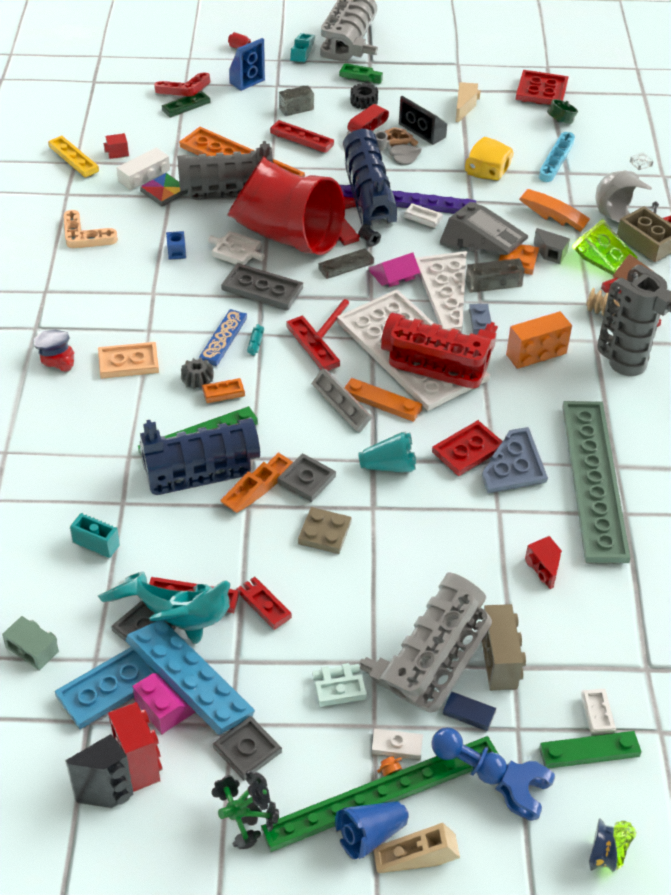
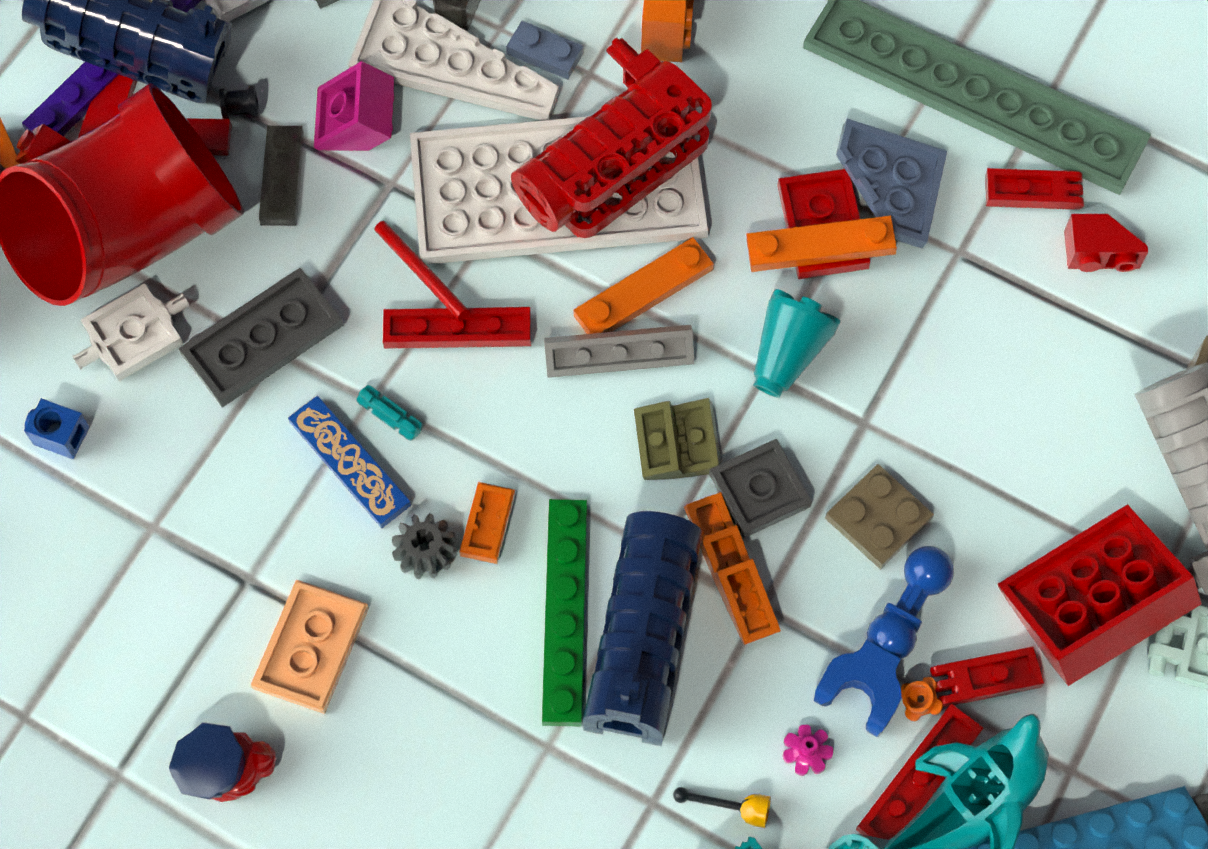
camera: 60 degrees left, 20 degrees up
none -> olive slope [634,398,722,480]
none -> hinge [673,787,771,828]
none -> orange plate [746,216,897,272]
none -> dark pink plant [782,725,833,776]
none -> blue piece [813,546,954,737]
none -> orange plate [901,677,943,721]
none -> red hinge [985,168,1084,210]
none -> red slope [997,504,1202,686]

